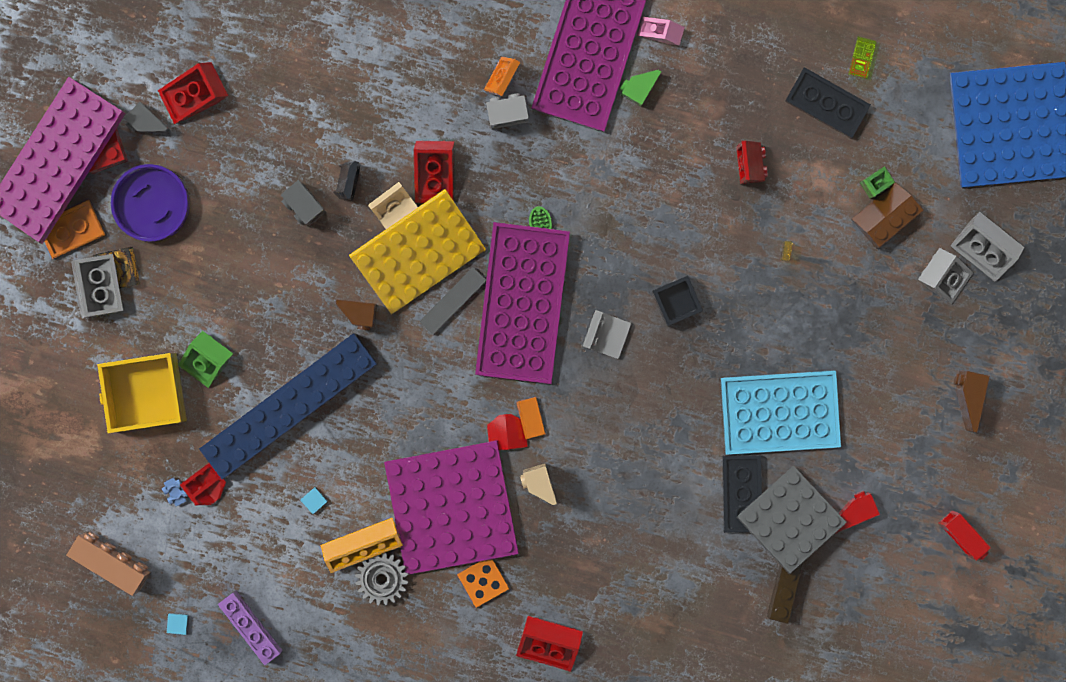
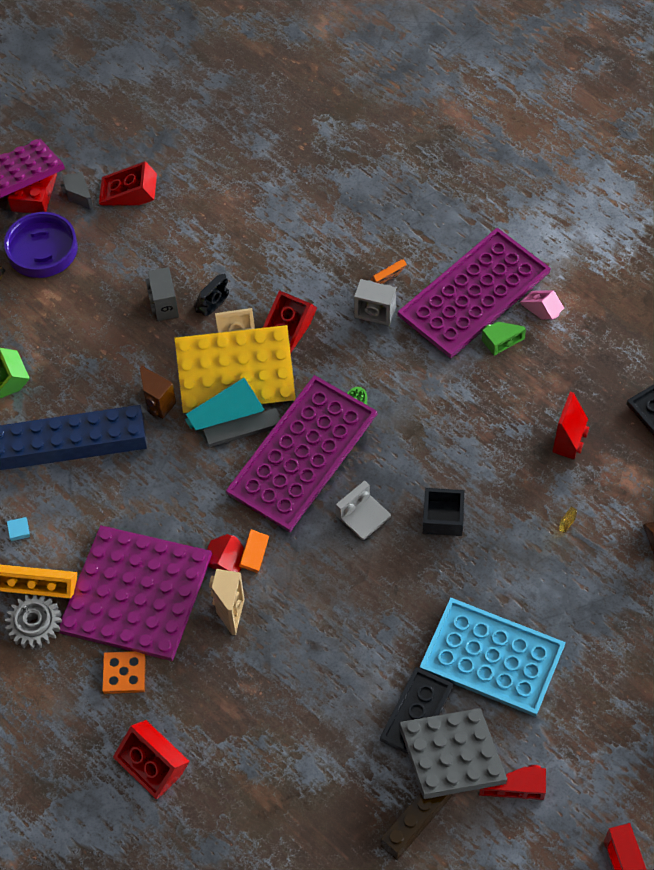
camera: 30 degrees right, 30 degrees down
none -> teal slope [185,378,265,430]

